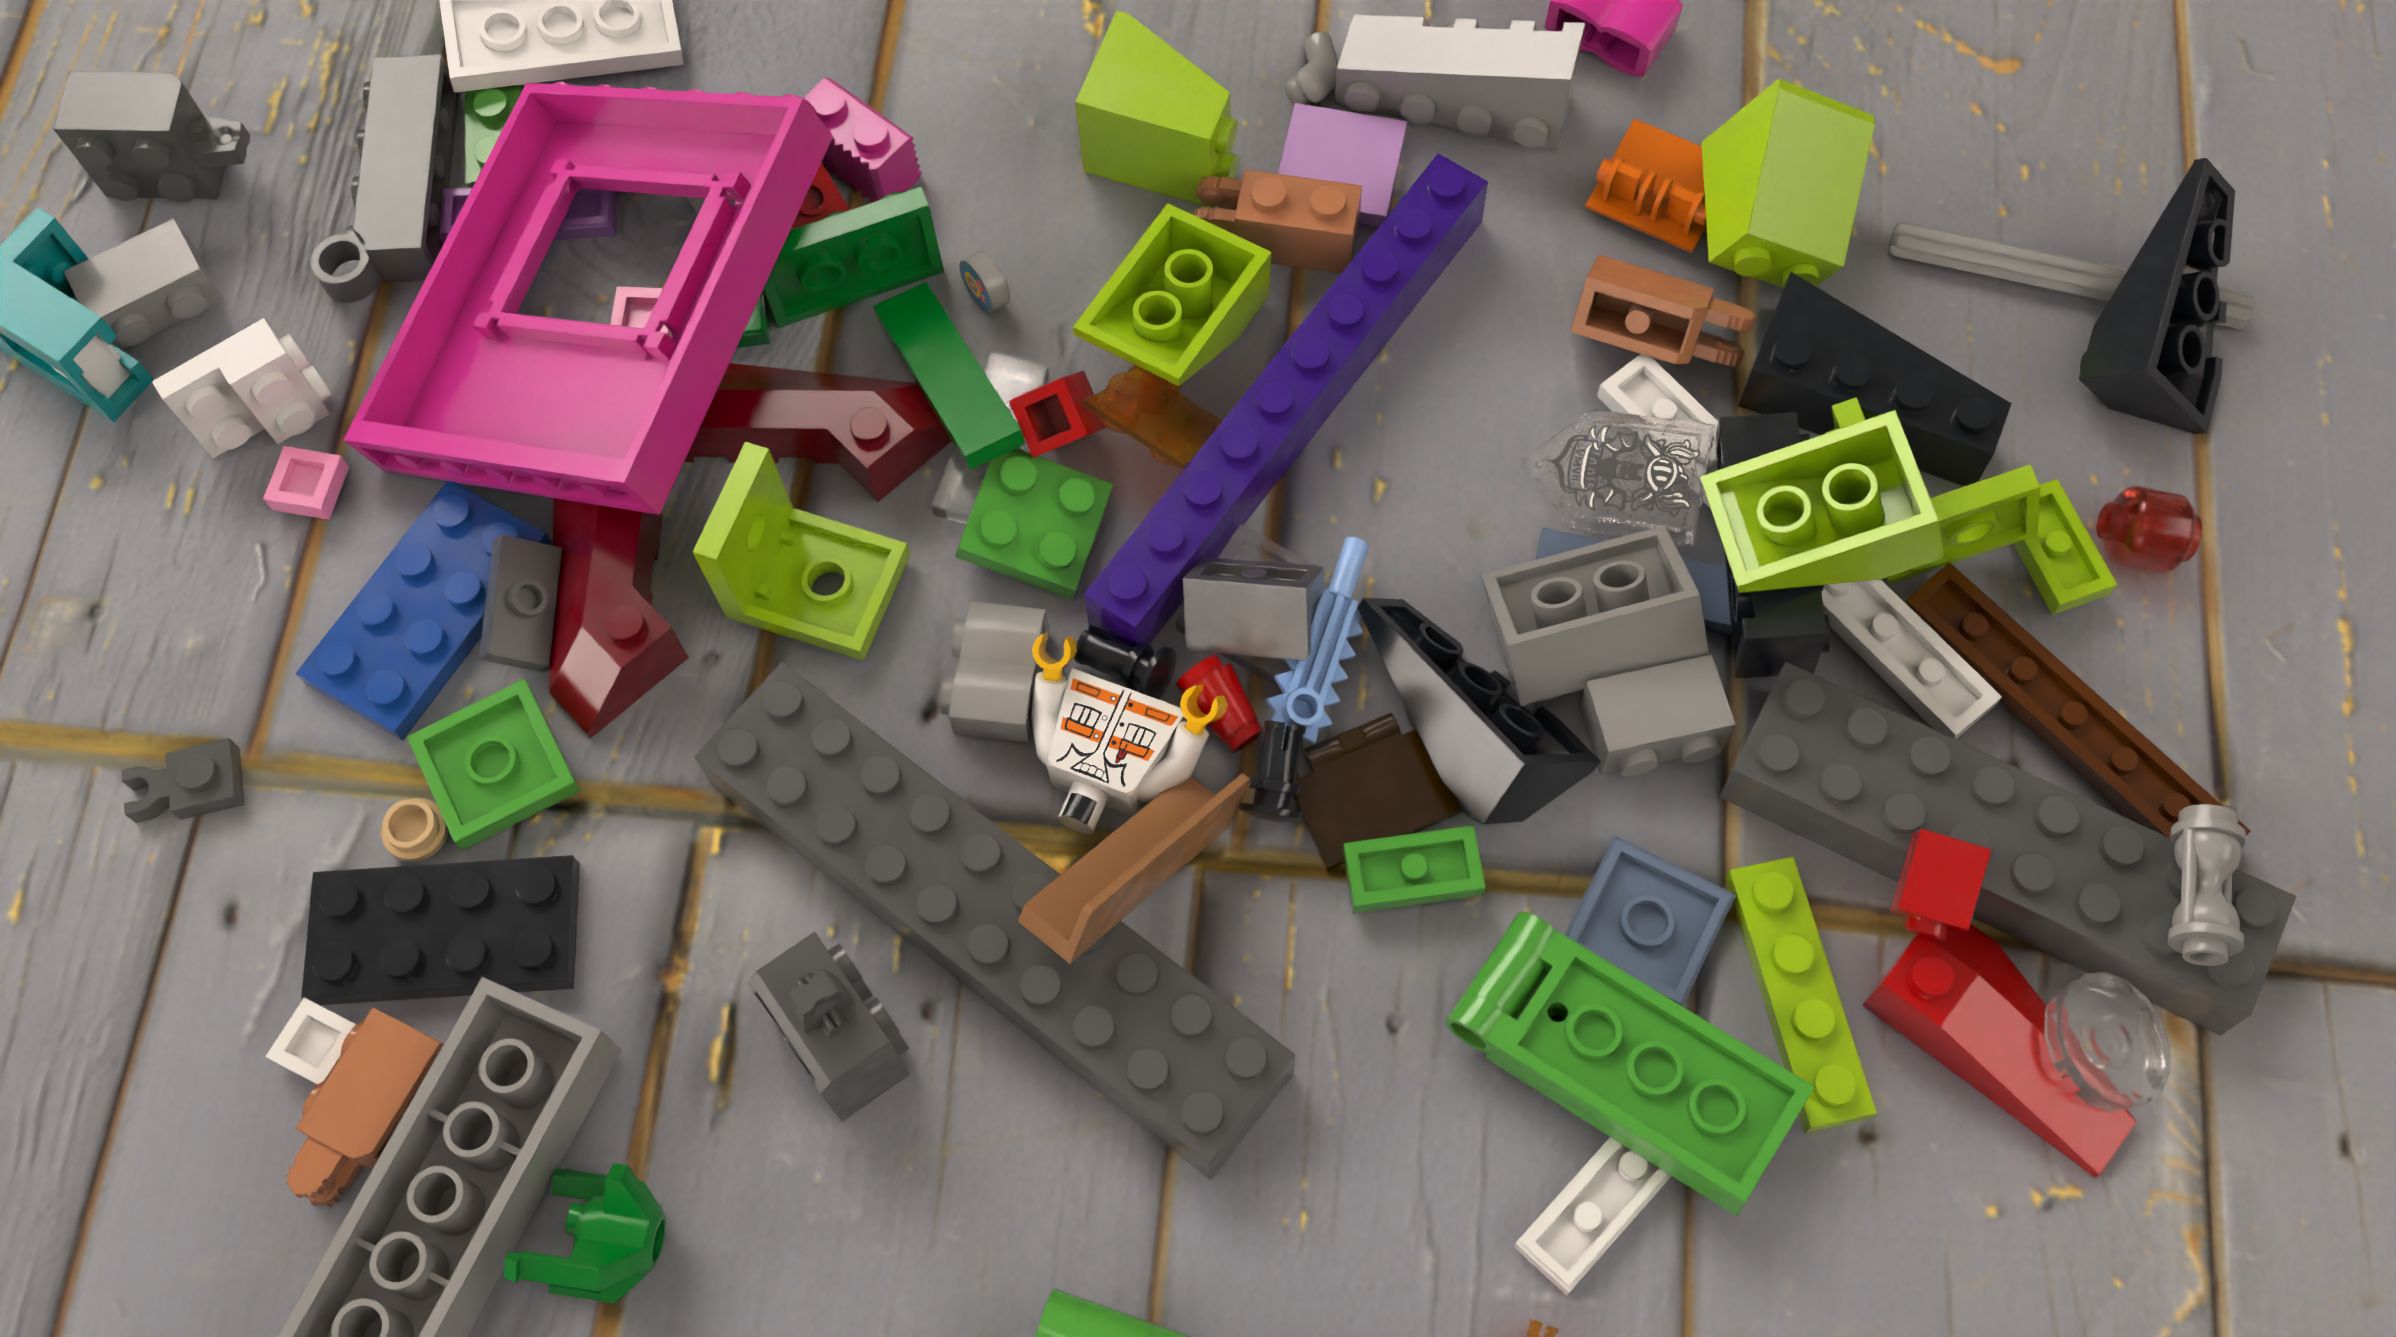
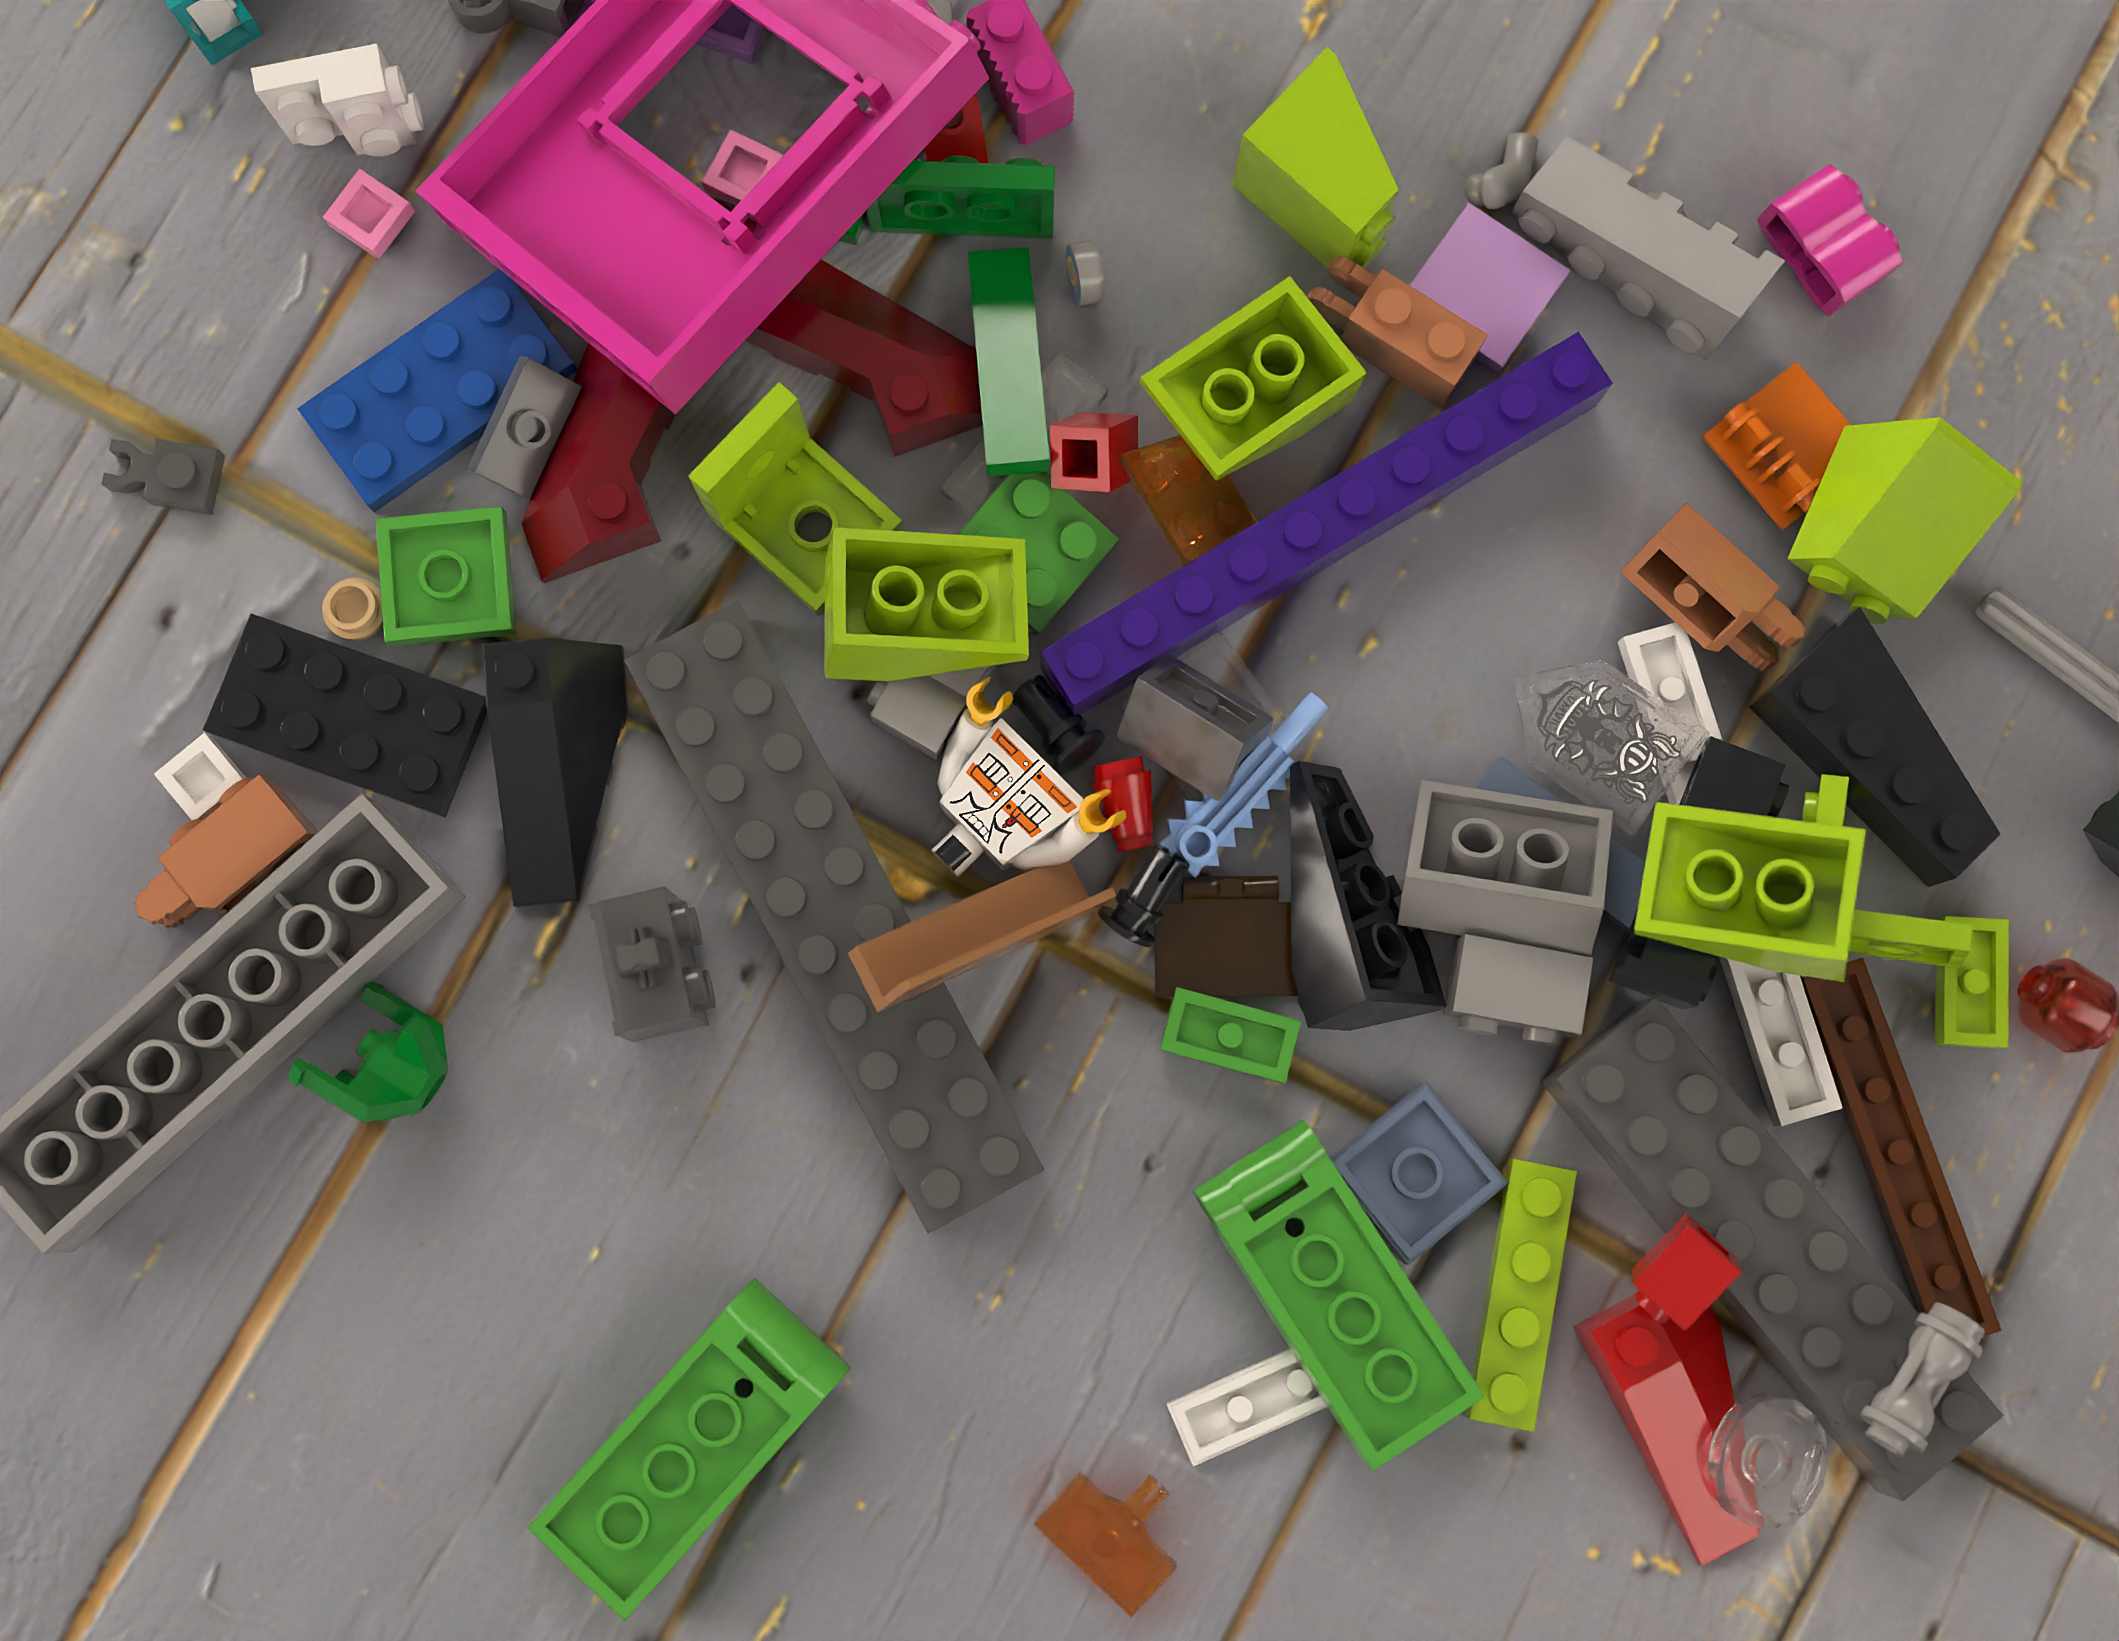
camera: 15 degrees right, 15 degrees up
none -> black wedge [482,638,628,907]
none -> lime slope [825,527,1029,681]

